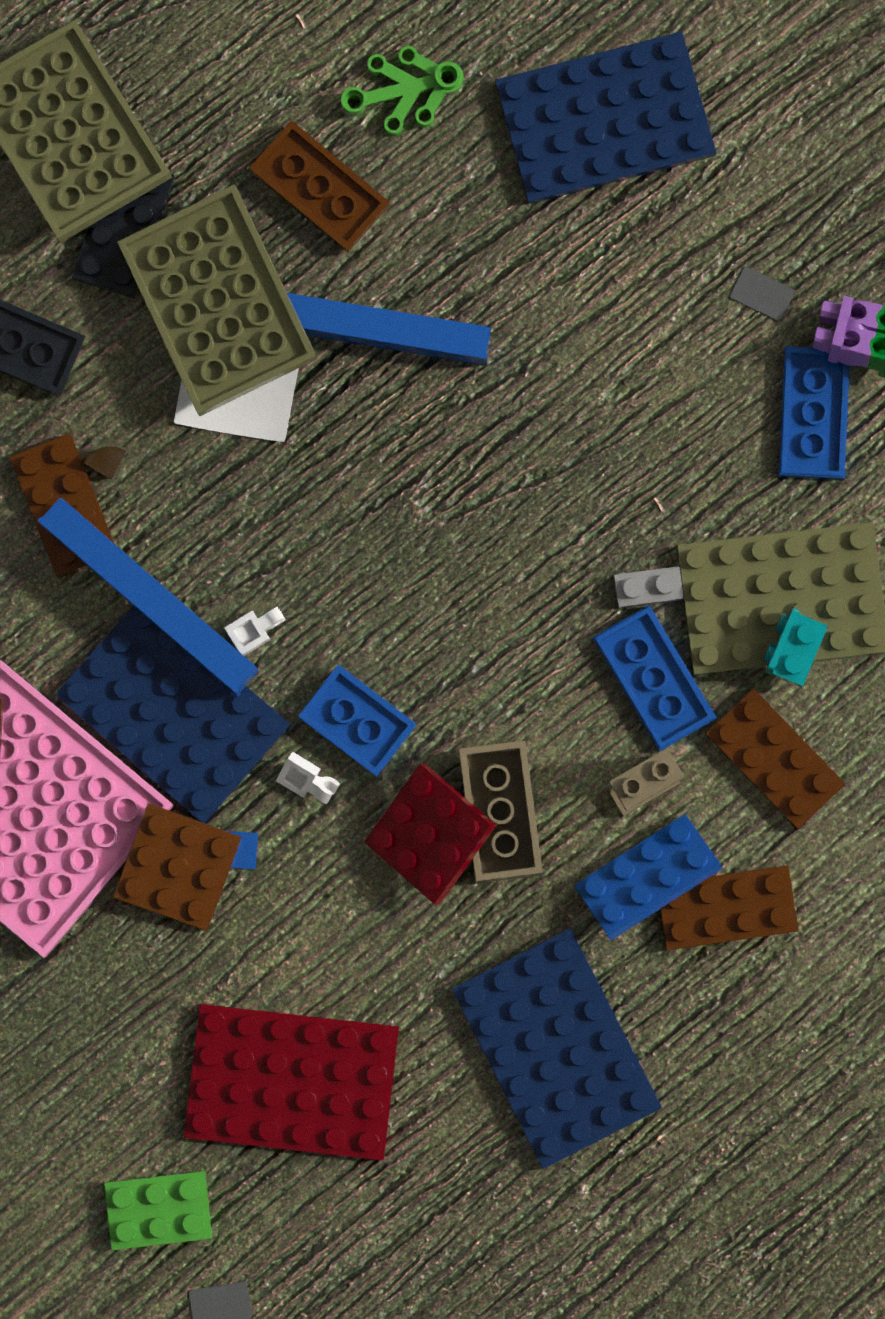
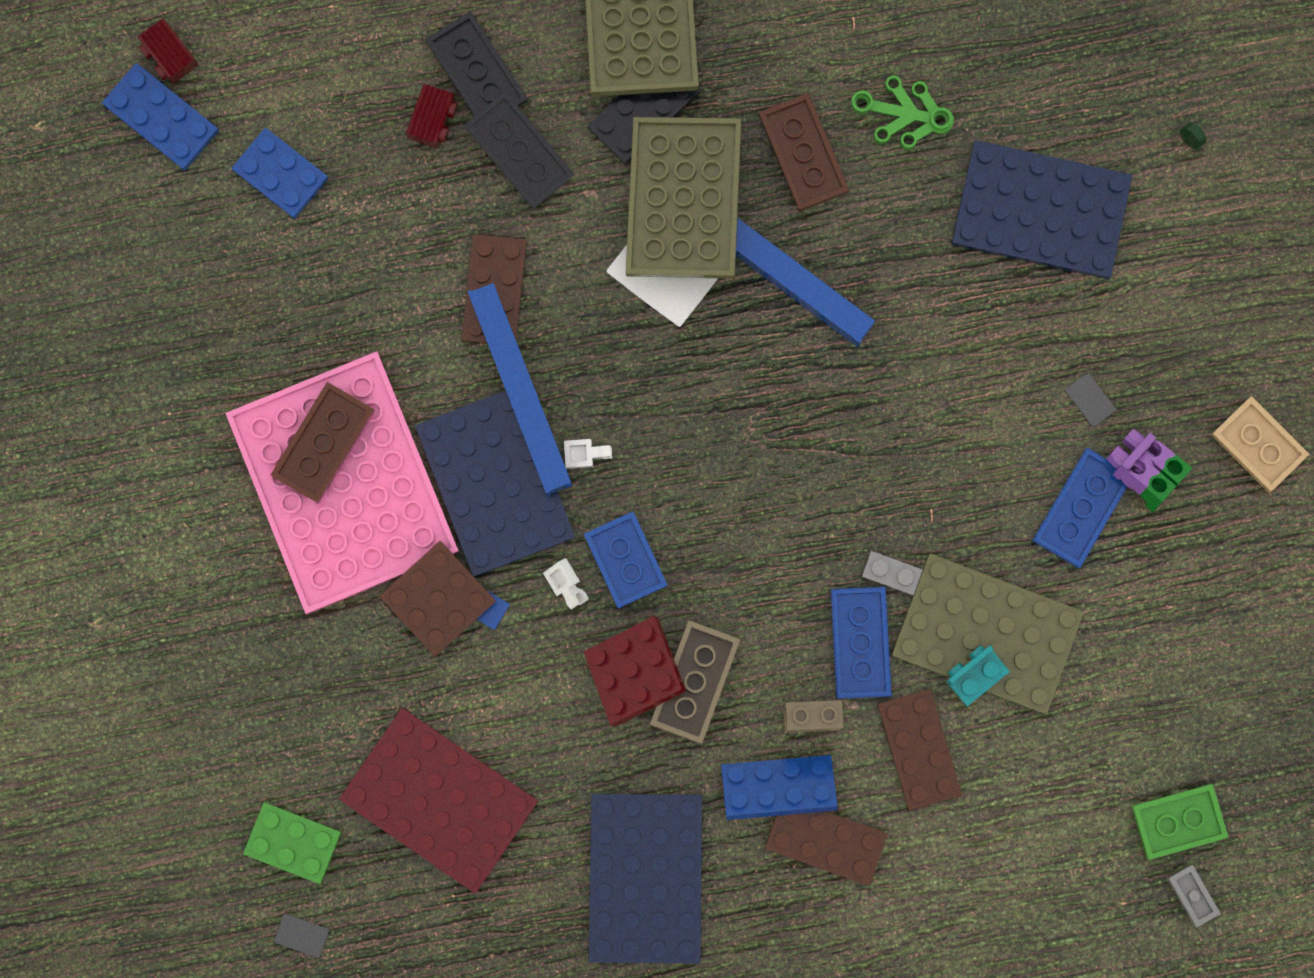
camera: 25 degrees right, 0 degrees up
dark brown tile [81,446,126,479] -> none

